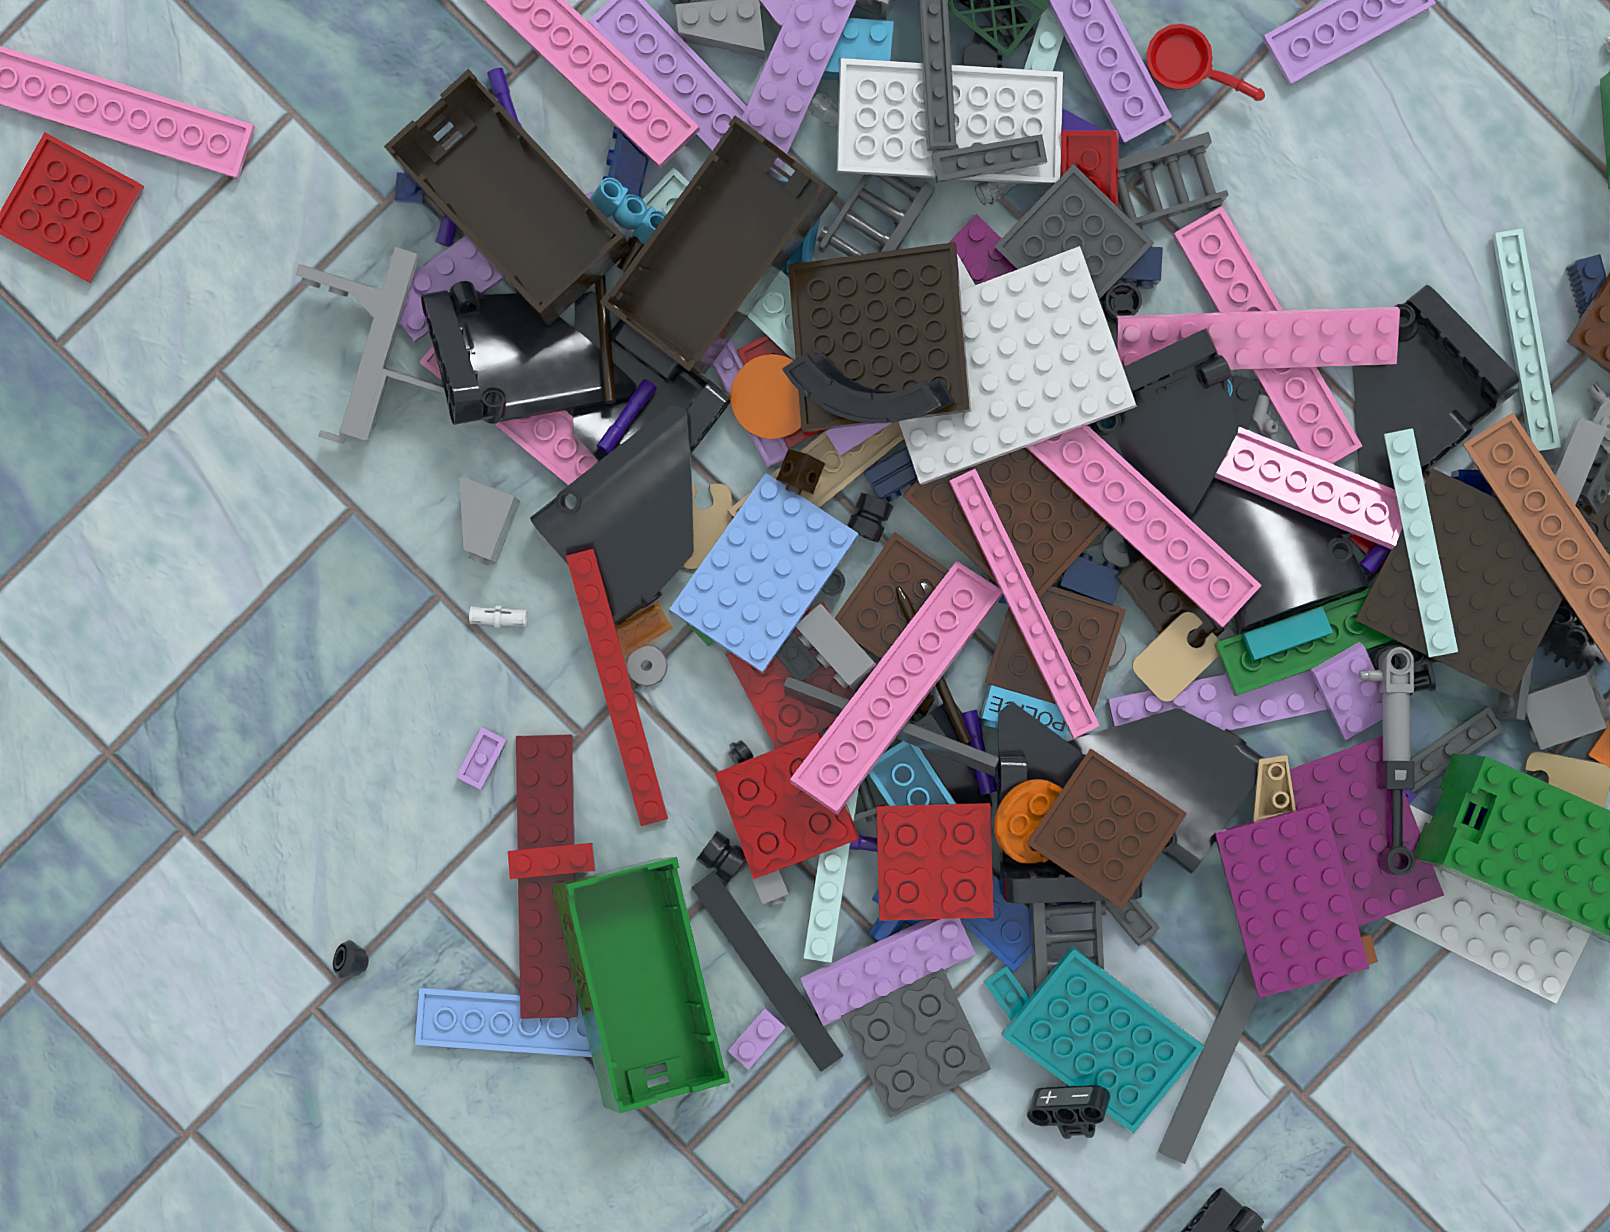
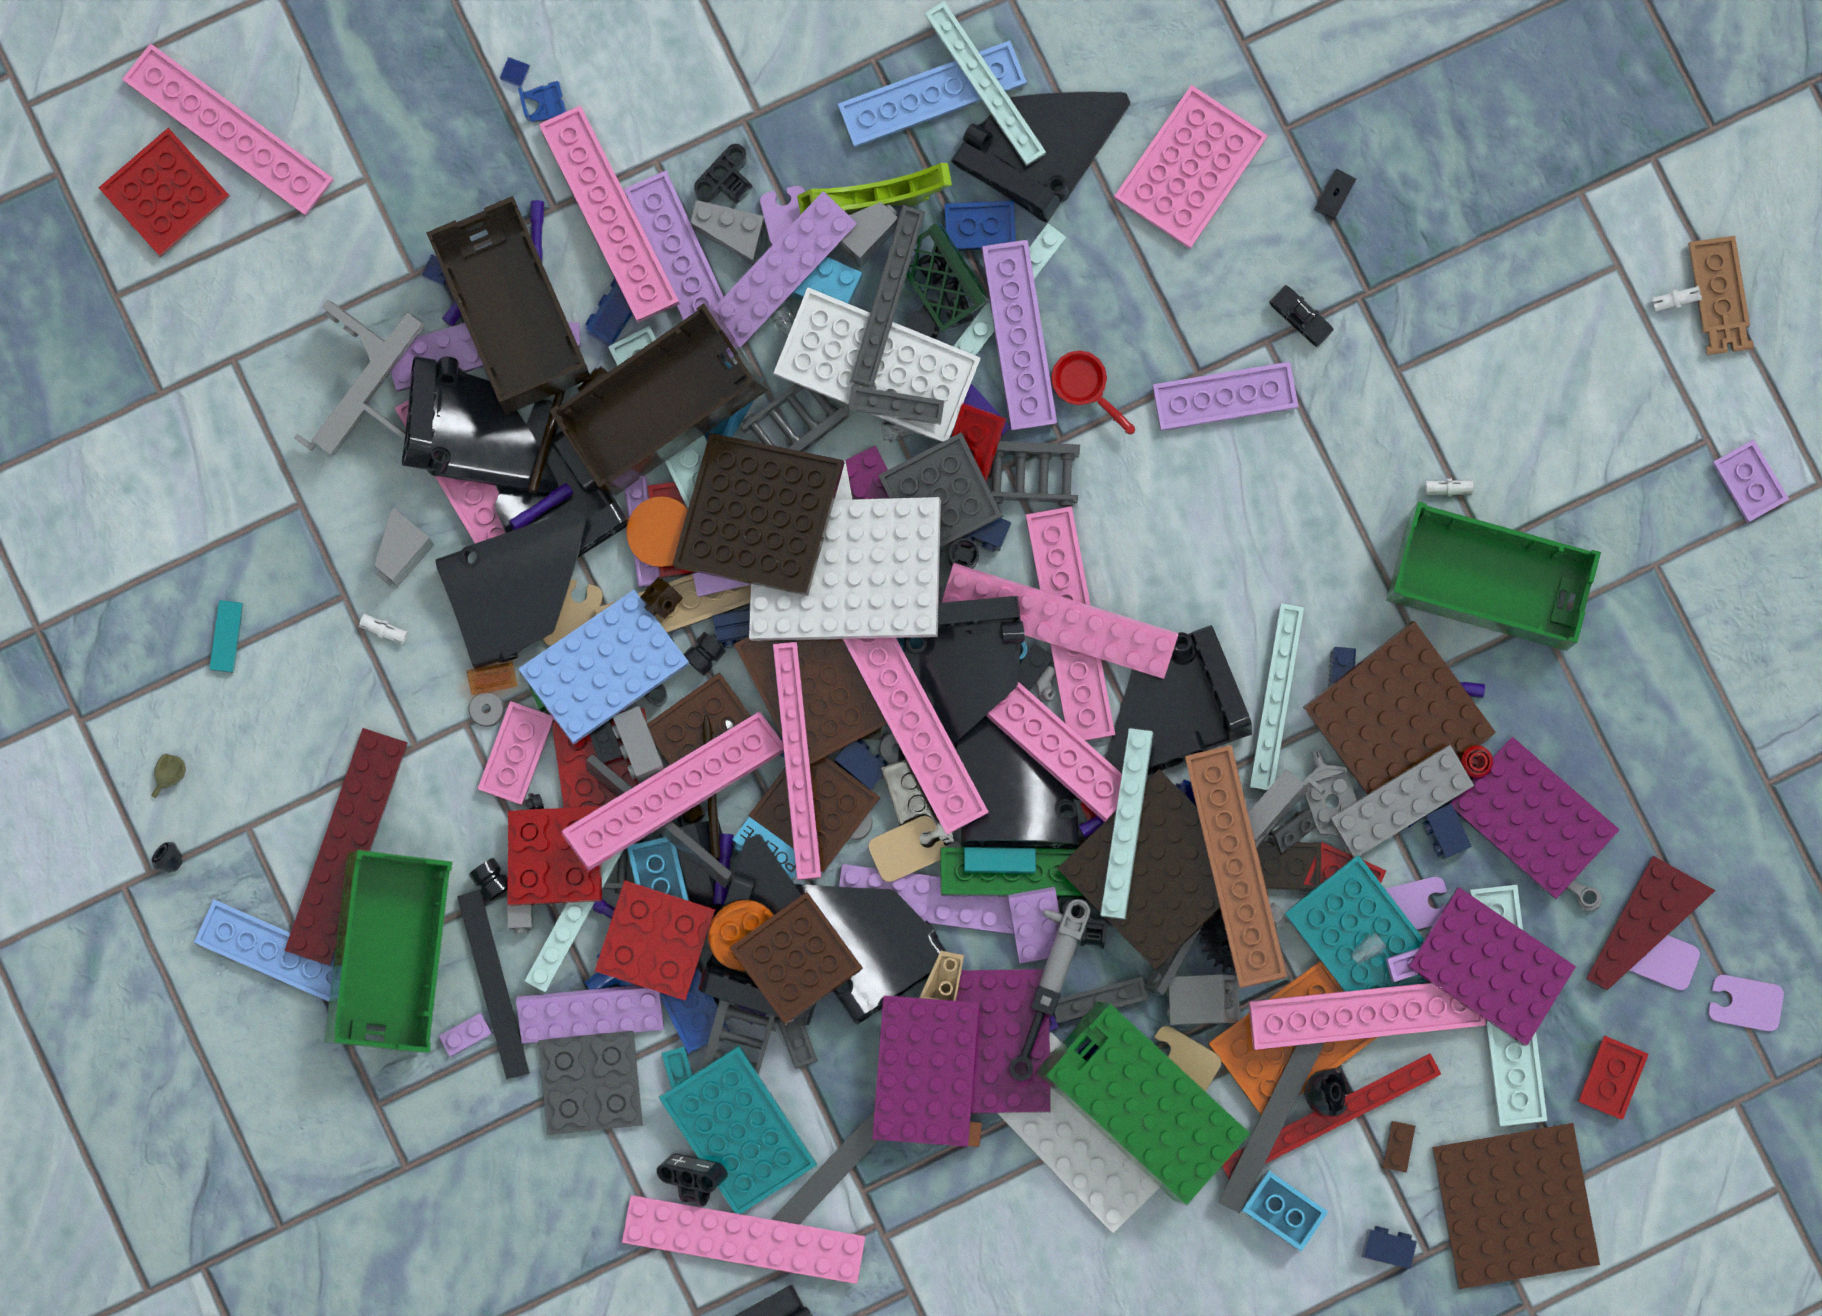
camera: 20 degrees right, 5 degrees down
lavender plate [456,727,507,790] -> none
red plate [507,843,595,879] -> none
red plate [566,548,668,826] -> none
medium azure piece [590,178,666,245] -> none
black fence [782,352,954,423] -> none
none -> olive piece [151,753,186,798]
none -> teal tile [210,600,243,673]
none -> bright pink plate [478,701,554,806]
none -> bright pink plate [622,1195,866,1284]

